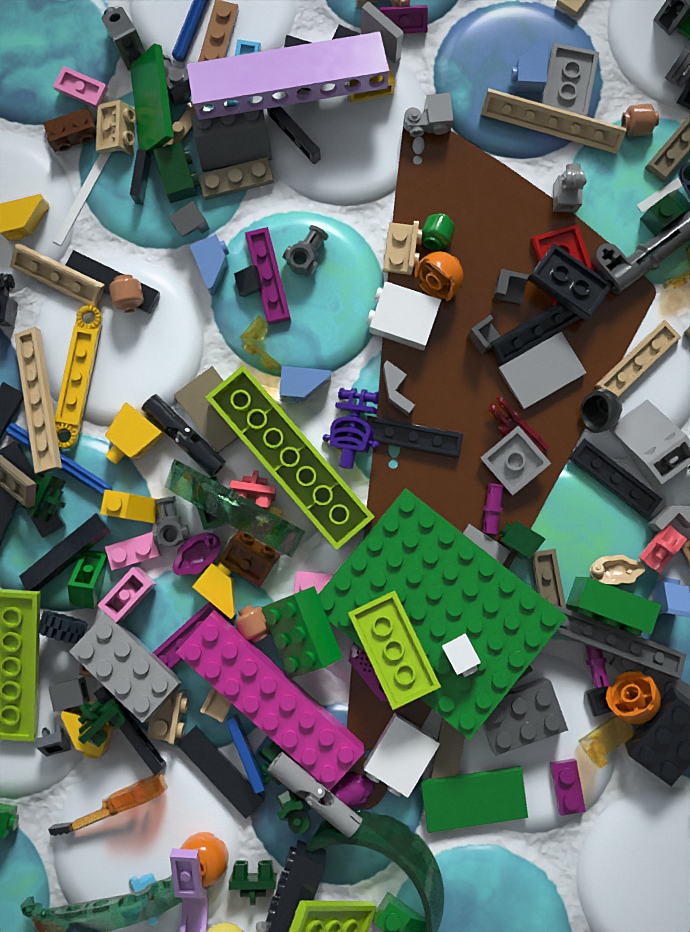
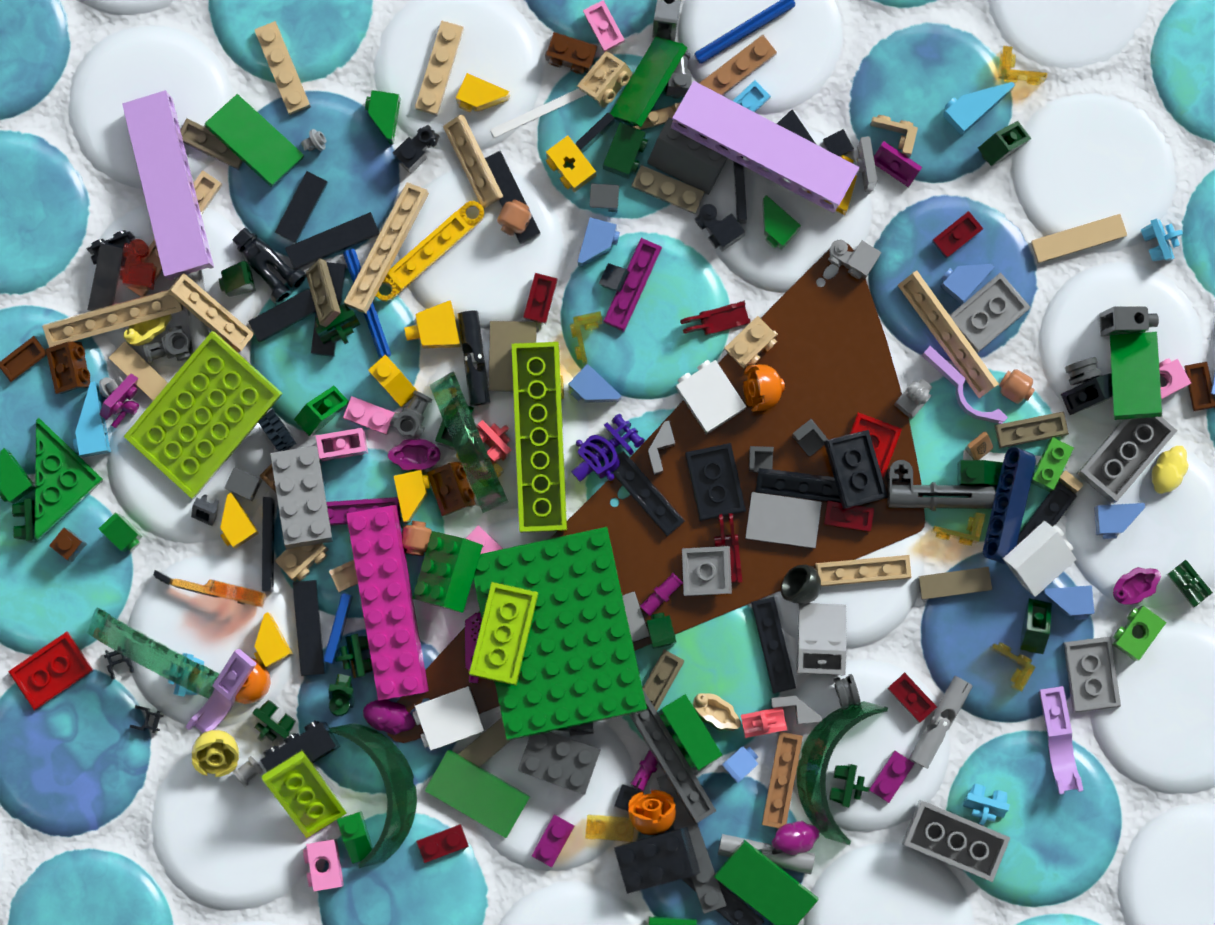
camera: 45 degrees right, 0 degrees up
black tile [19,513,111,591] -> none
dark green hips [78,696,126,747] -> none
light grey piece [267,752,362,838] -> none
dark grey connector [282,225,329,276] -> none
green head [421,213,455,251] -> none
white brick [442,634,481,677] -> none
none -> yellow slope [254,612,293,668]
none -> dark red plate [416,824,469,863]
none -> dark red plate [523,273,558,324]
none -> yellow brick [545,135,596,193]
none -> dark red arm [680,300,751,336]
none -> black tile [685,443,746,521]
none -> black brick [694,204,745,251]
none -> green slope [762,195,801,250]
none -> dark red plate [824,501,874,532]
none -> lavender piece [922,346,1008,424]
none -> dark red plate [932,211,983,259]
none -> medium nougat slope [965,432,993,460]

